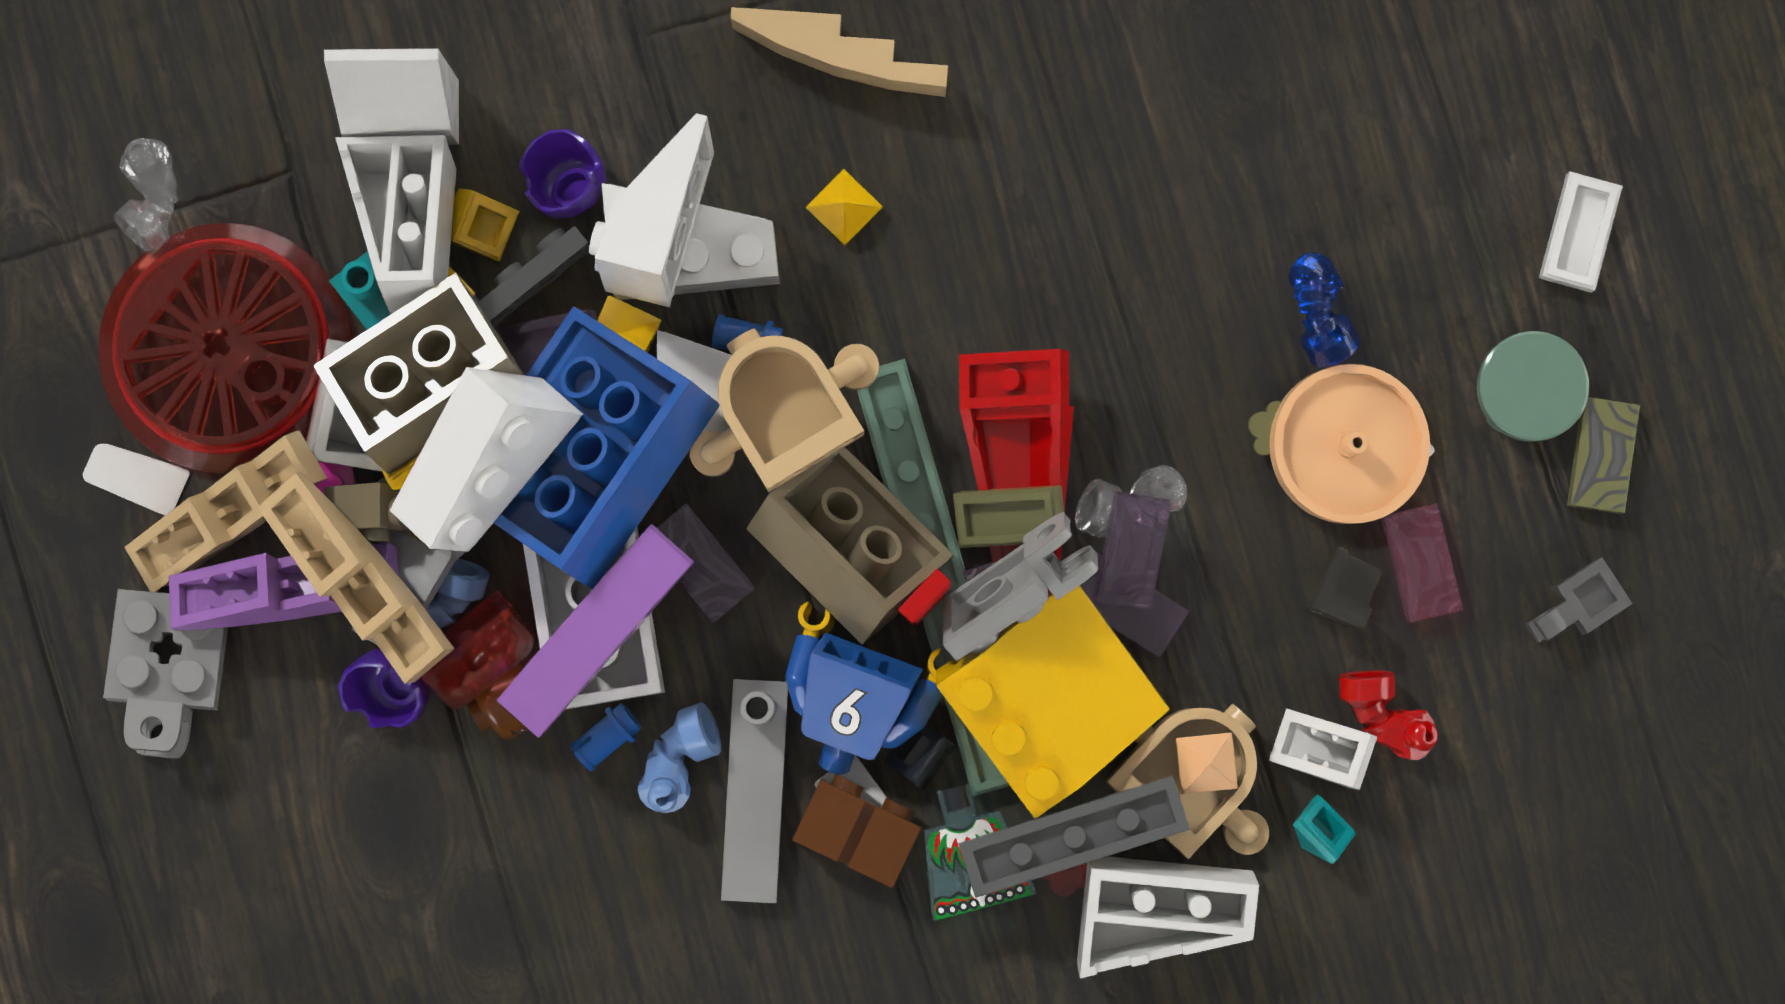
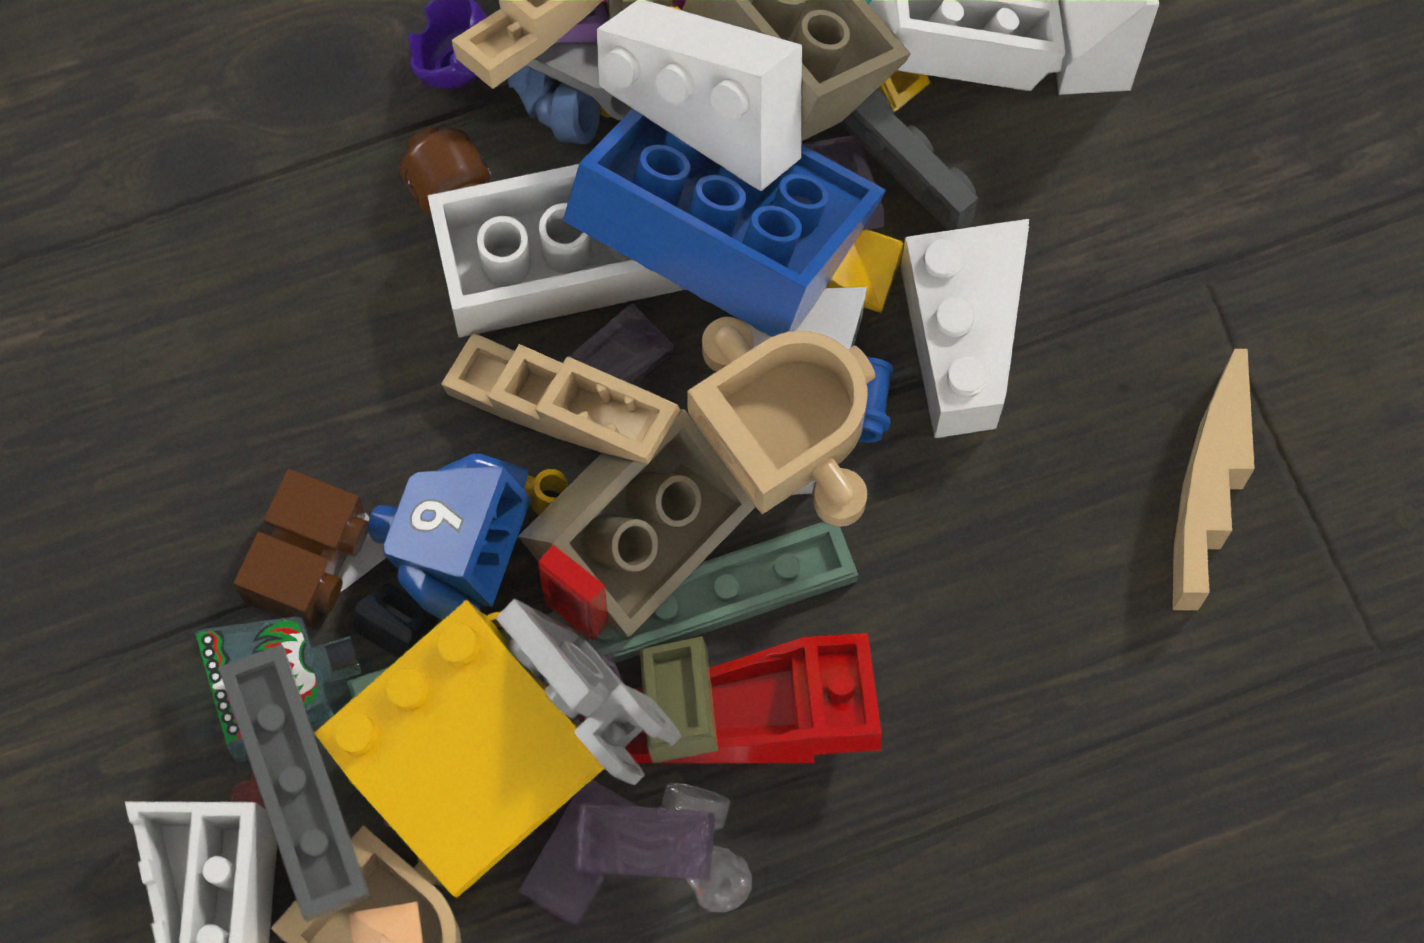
camera: 90 degrees right, 15 degrees down
clear red slope [421,590,534,709] -> none
yellow slope [451,189,520,262] -> none
medium lavender slope [497,525,694,738] -> none
dark purple hair [519,129,606,220] -> none
blue pin [569,703,642,772] -> none
white slope [589,113,714,307] -> none
medium blue arm [638,702,721,813] -> none
light grey piece [721,679,788,903] -> none
yellow slope [806,169,883,246] -> none
none -> tan slope [441,333,680,464]

